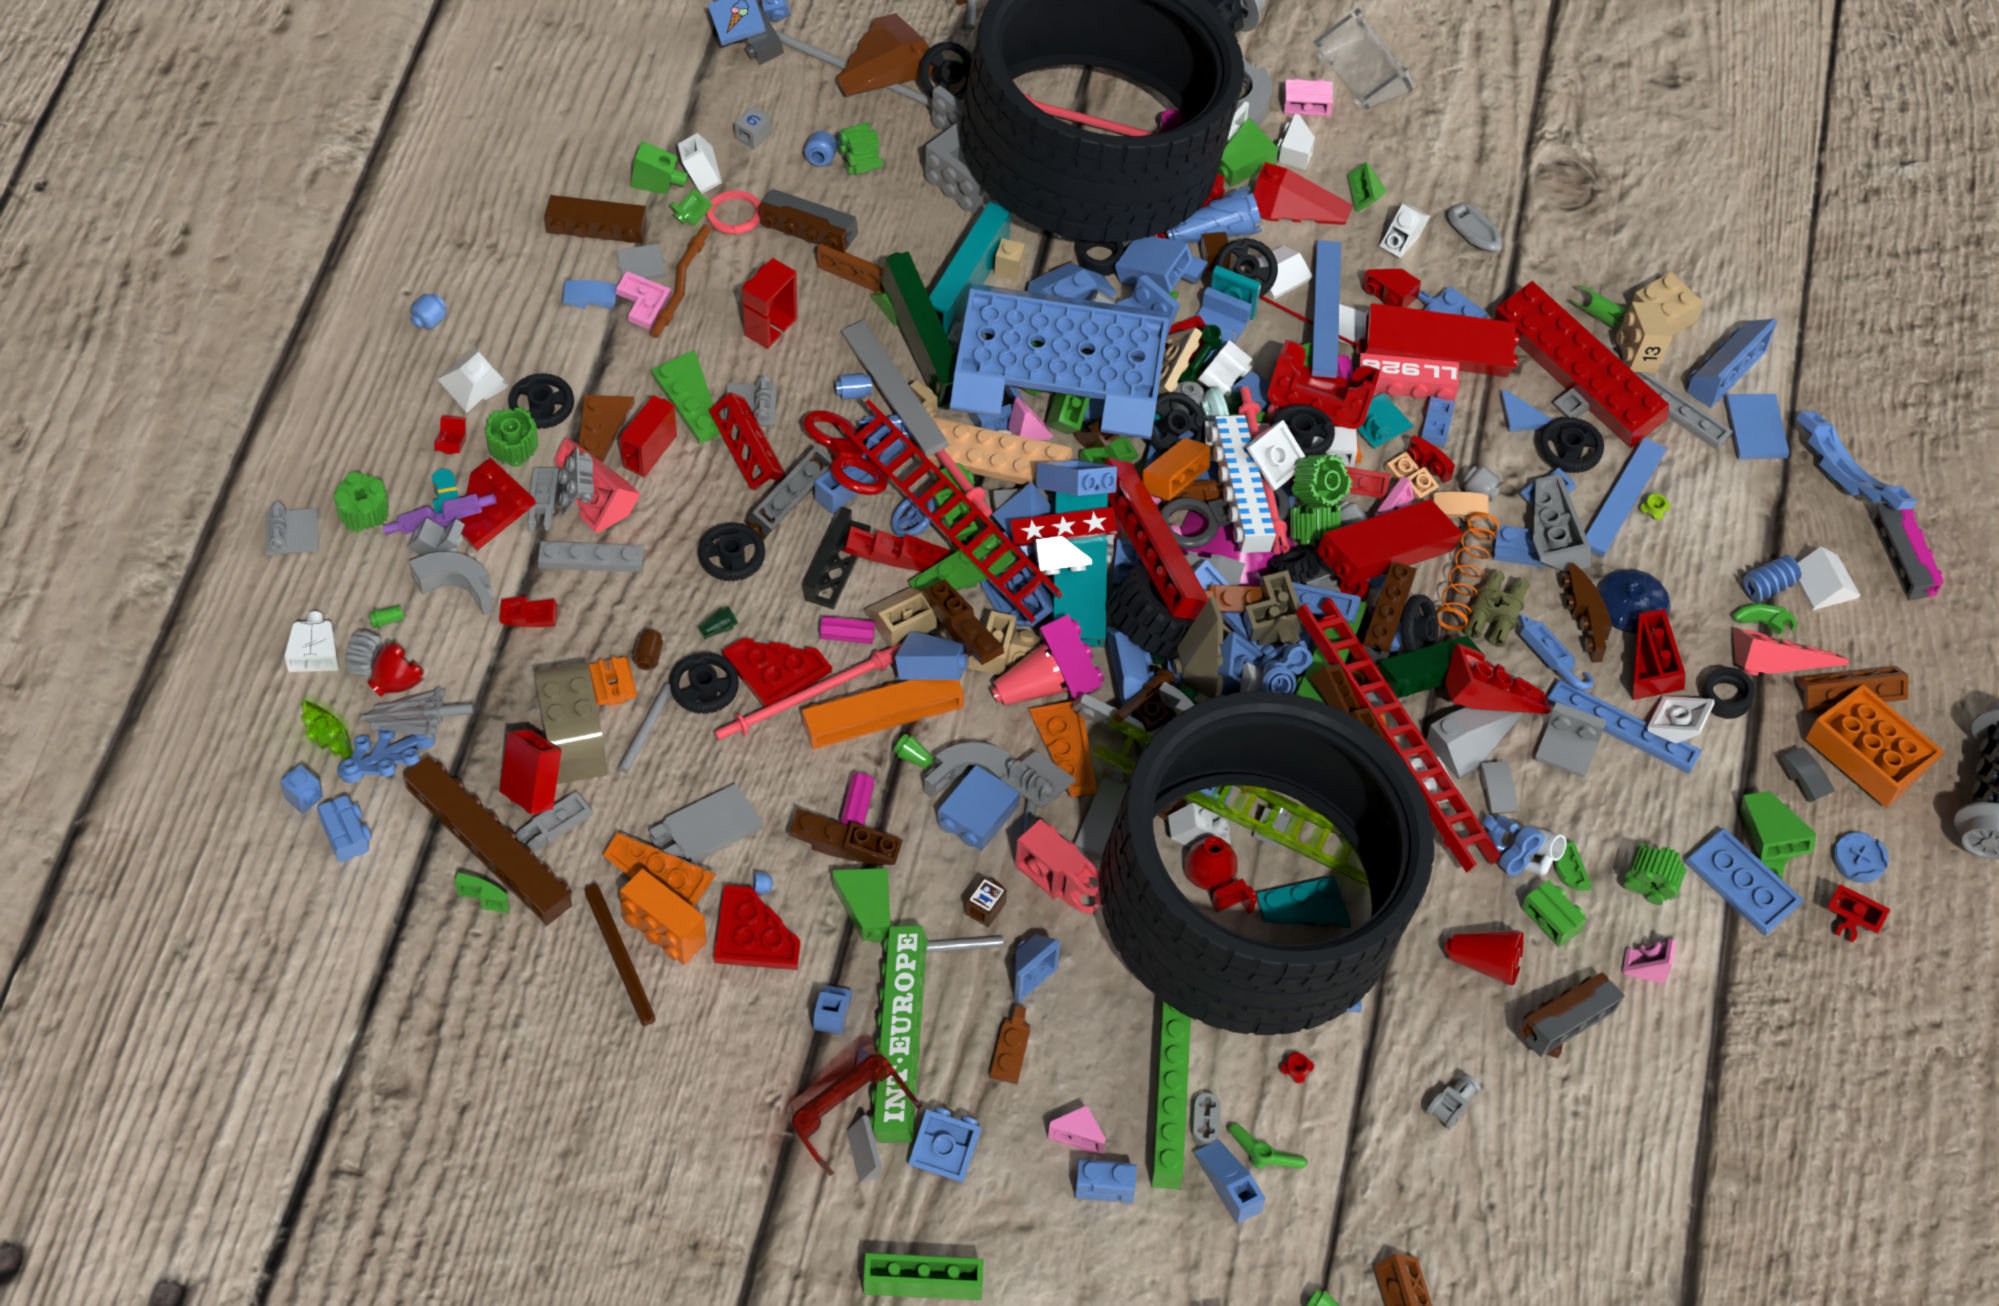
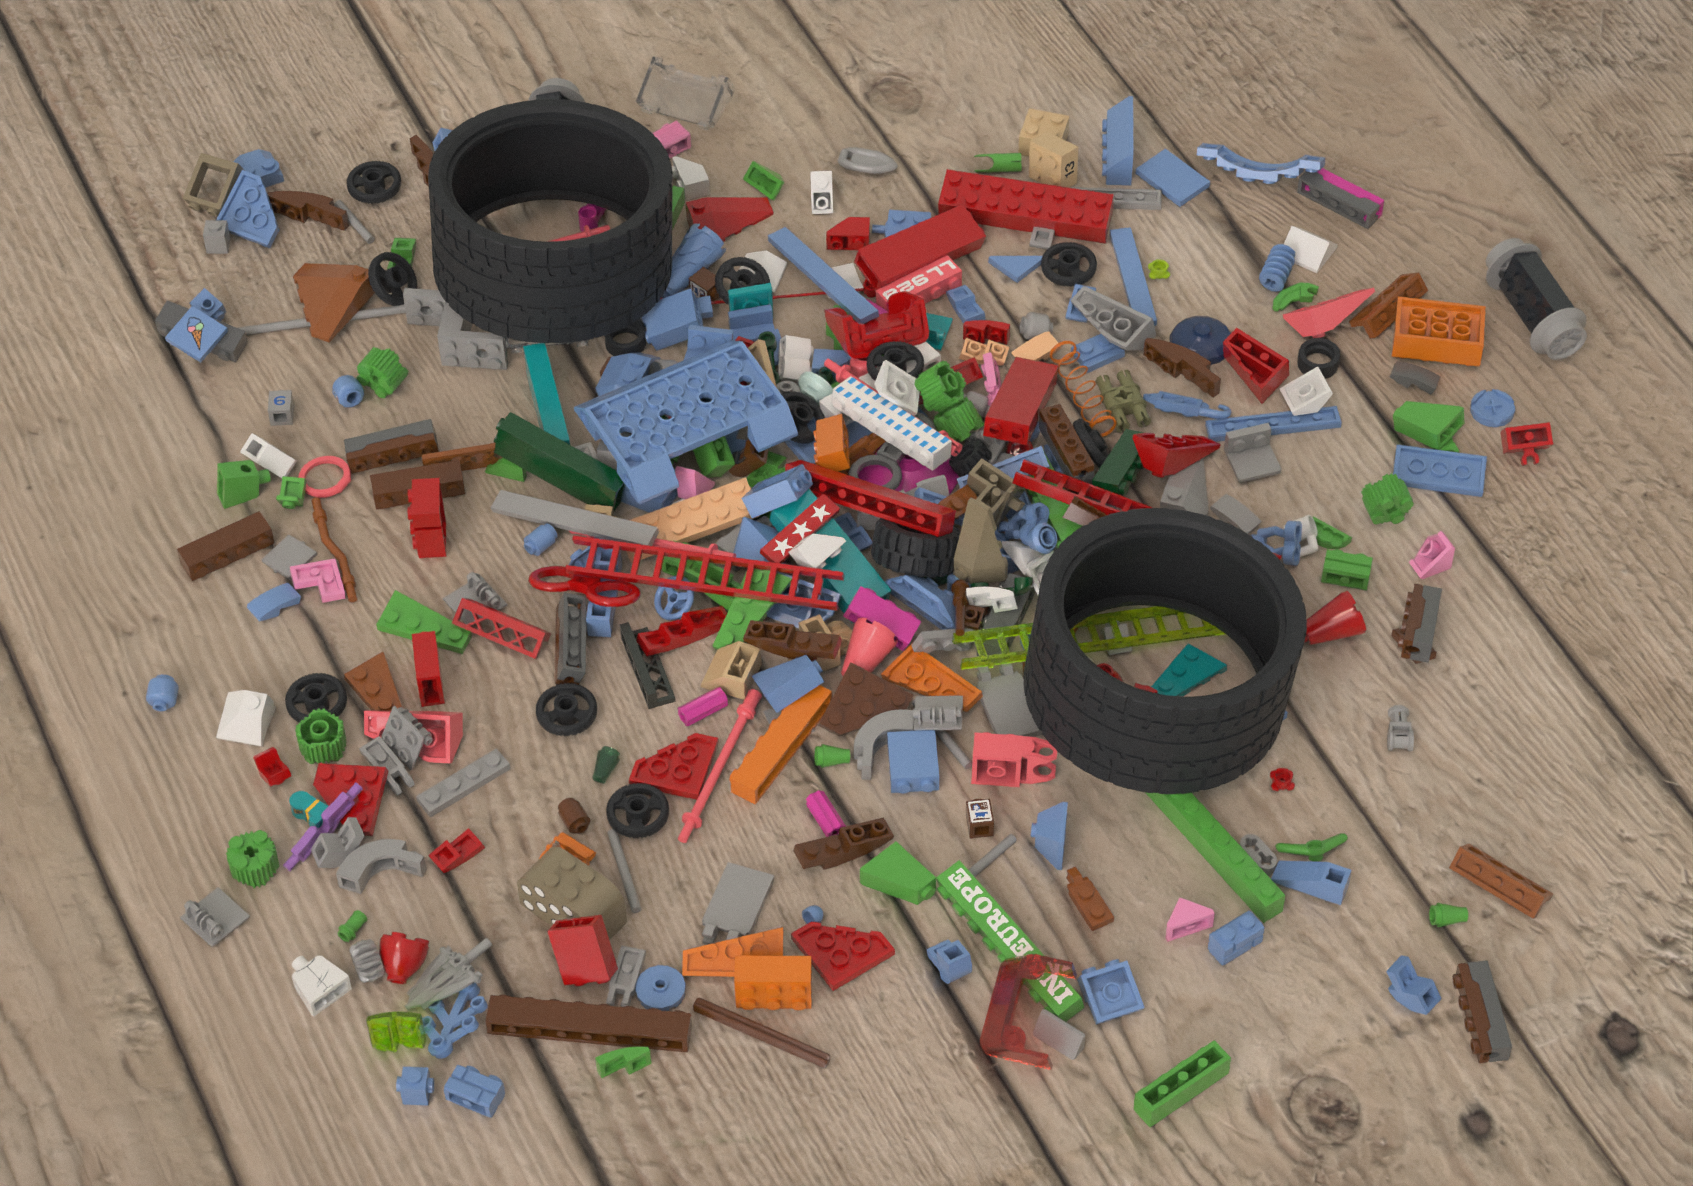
camera: 35 degrees left, 5 degrees down
tan brick [994,238,1025,280] -> none
none -> reddish brown brick [370,460,465,510]
none -> medium blue plate [635,965,686,1011]
none -> reddish brown plate [818,662,914,736]

